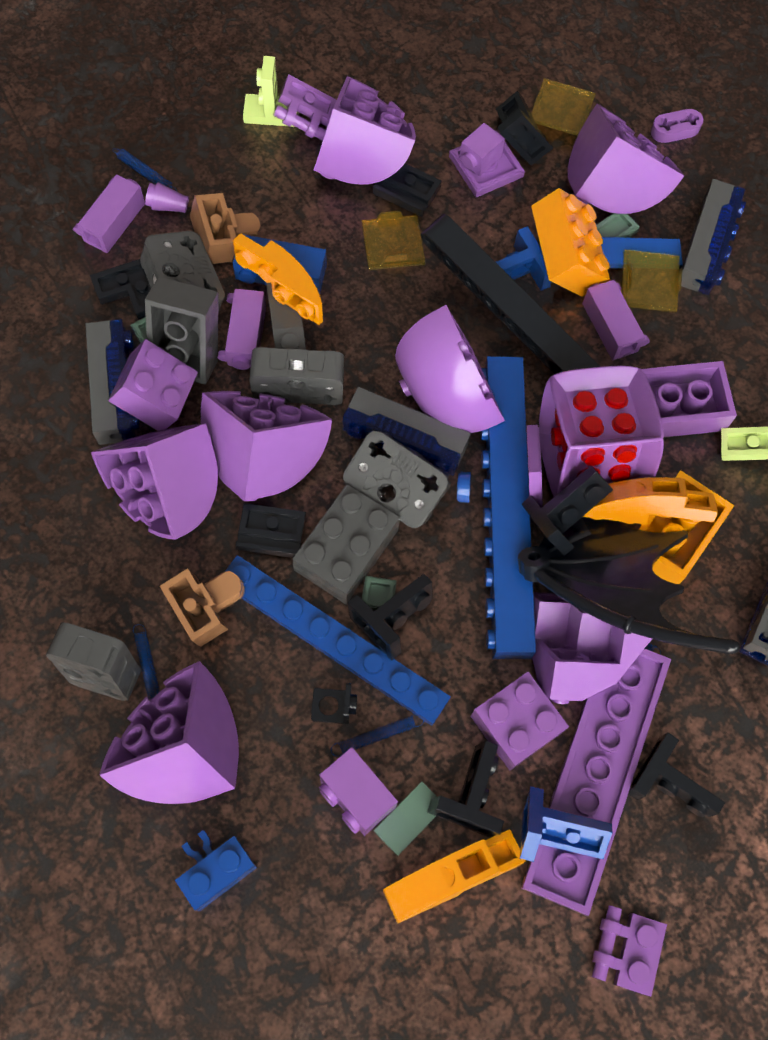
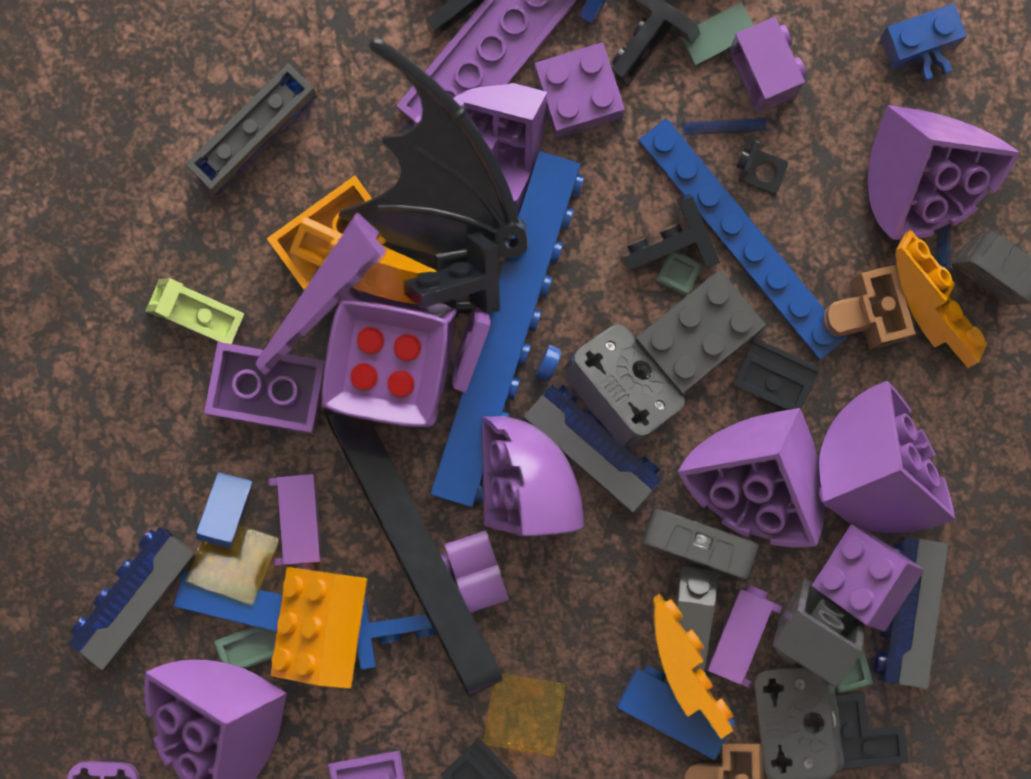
camera: 160 degrees left, 15 degrees up
none -> tile [196,472,253,548]
none -> medium lavender wedge [255,212,386,375]
none -> medium lavender brick [440,531,509,613]
none -> light orange slope [896,230,987,368]

